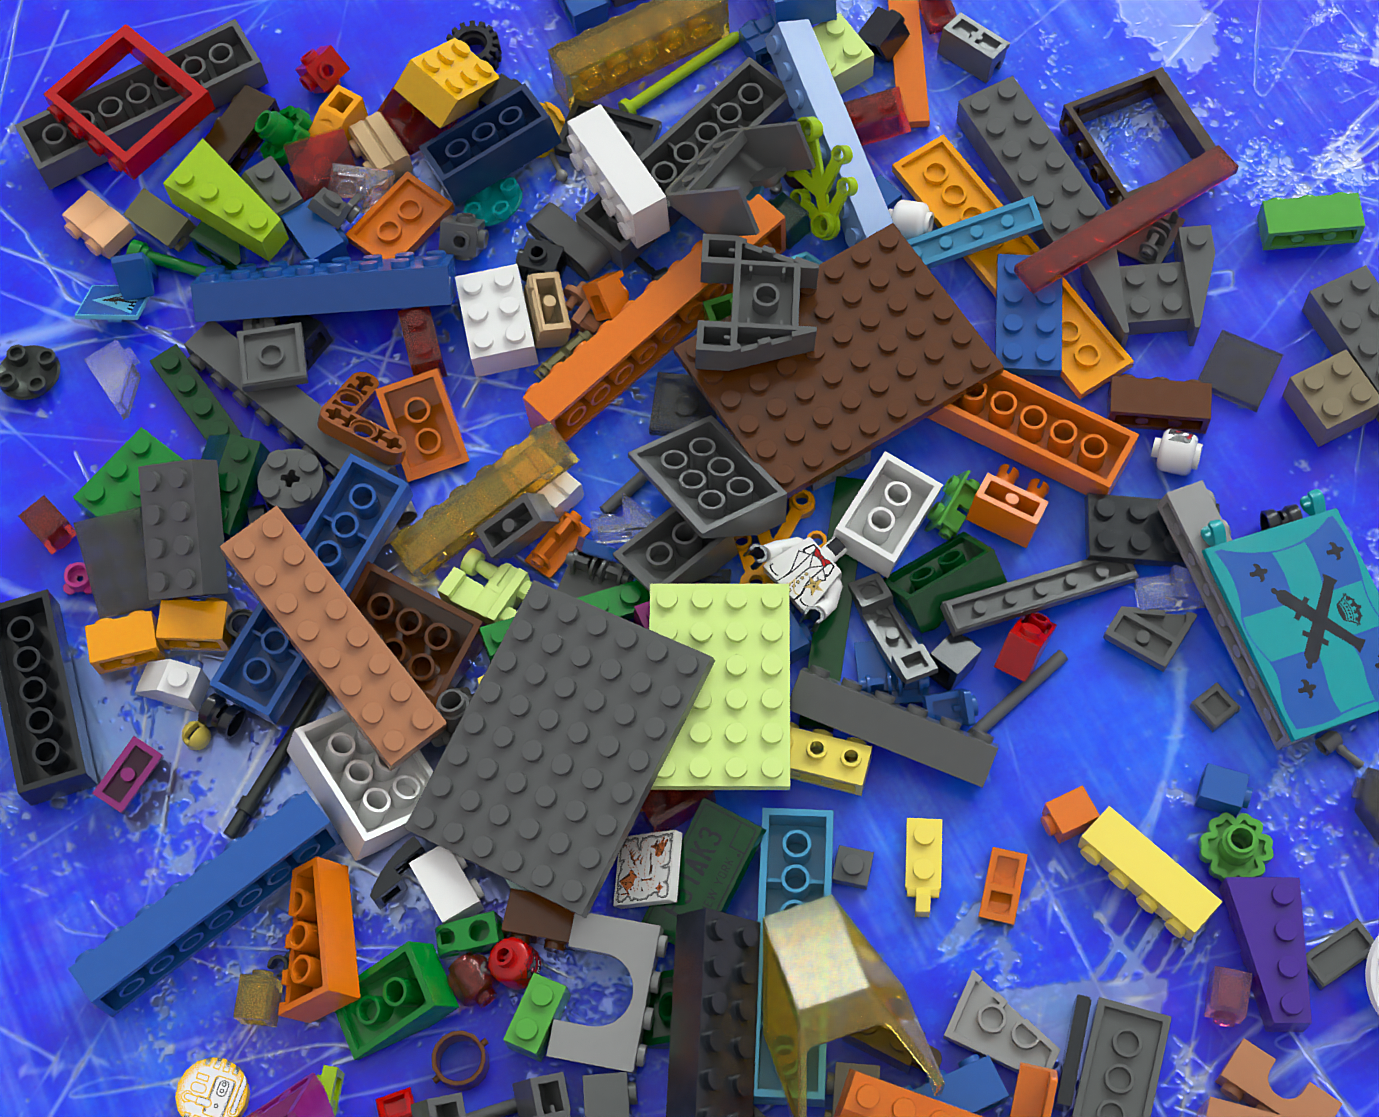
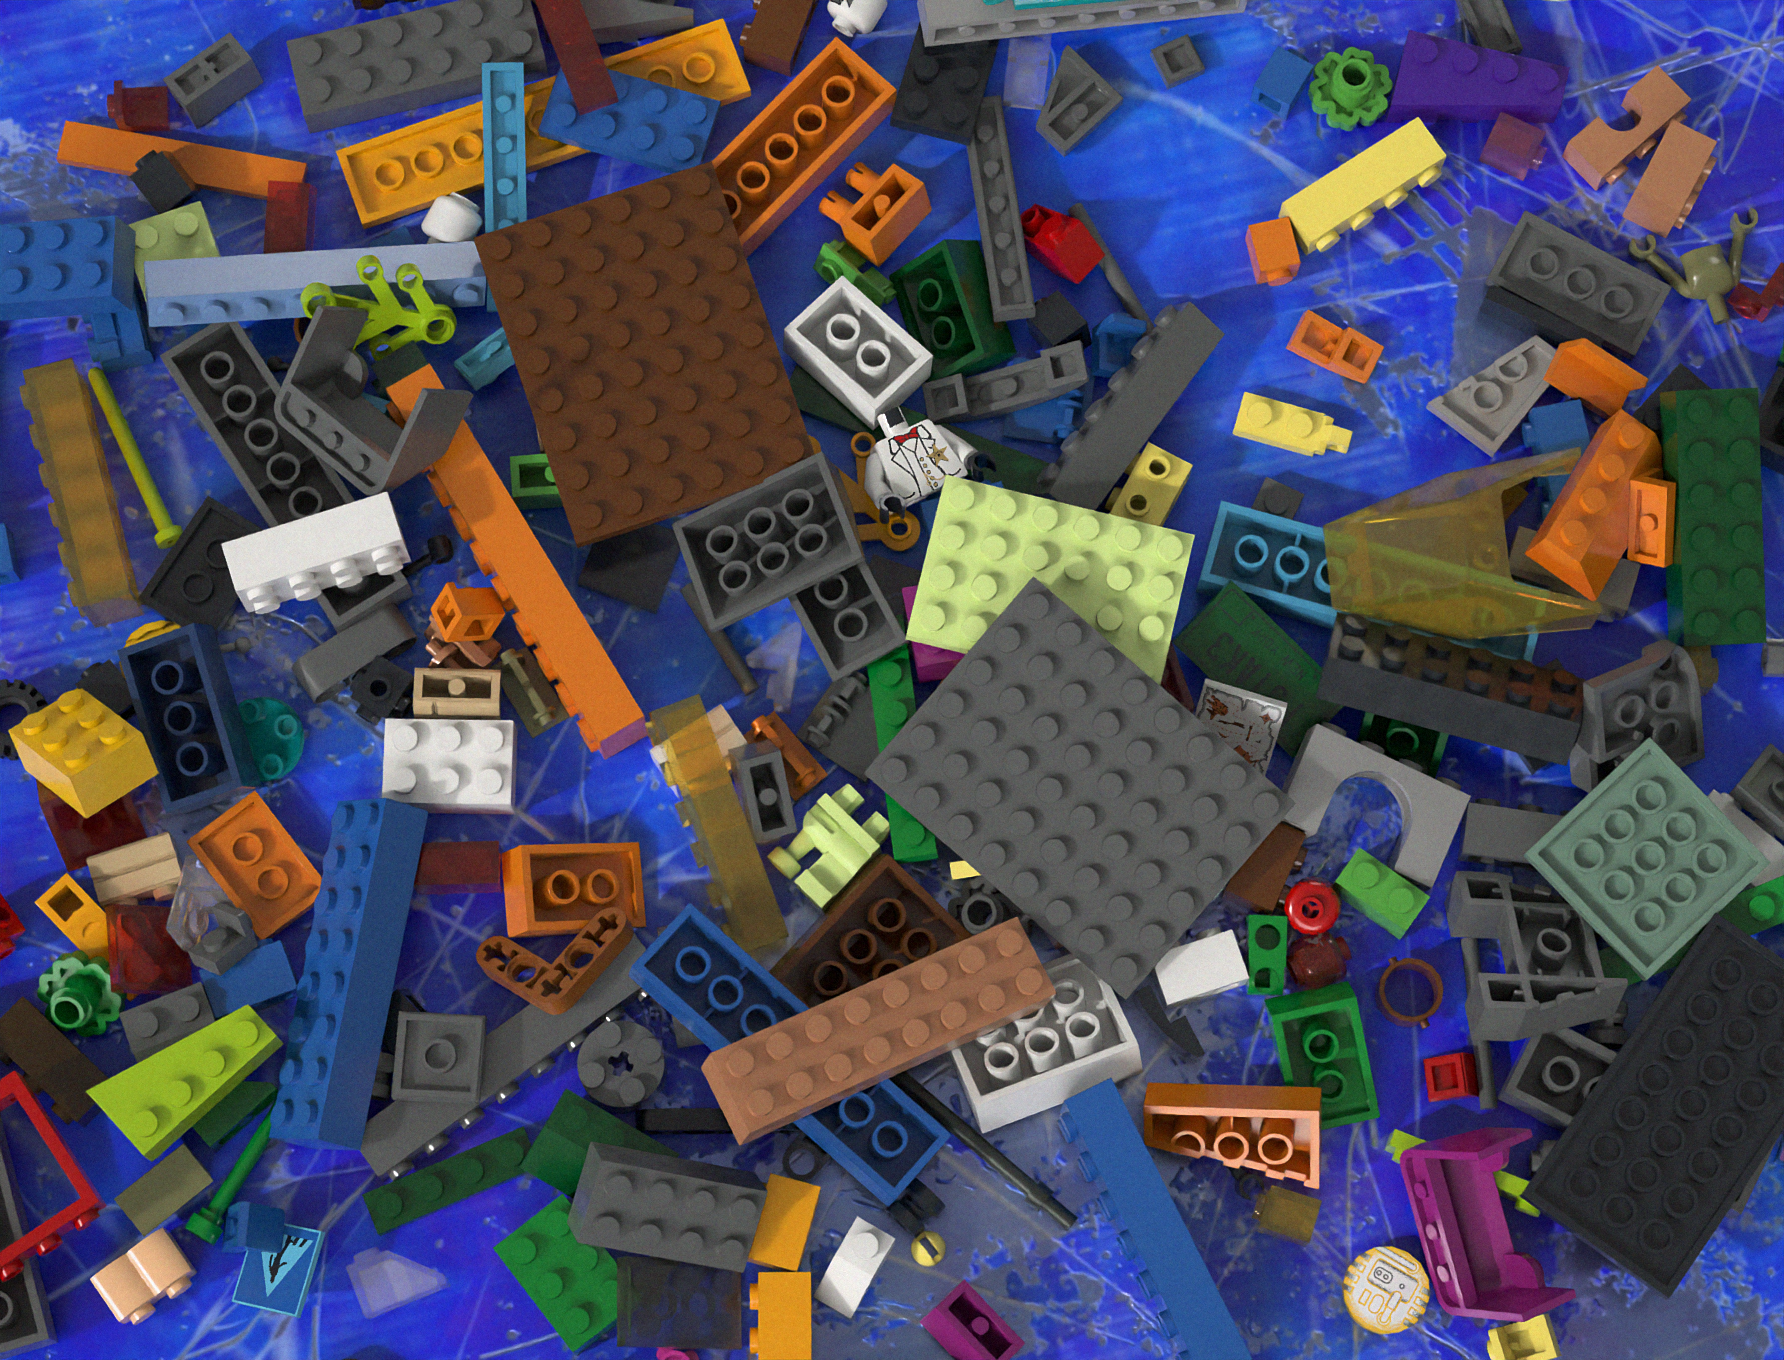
camera: 85 degrees left, 10 degrees up
dark grey brick [439,213,489,260] -> none
blue tile [575,536,616,561] -> none
dark grey wedge [695,234,819,371] -> none

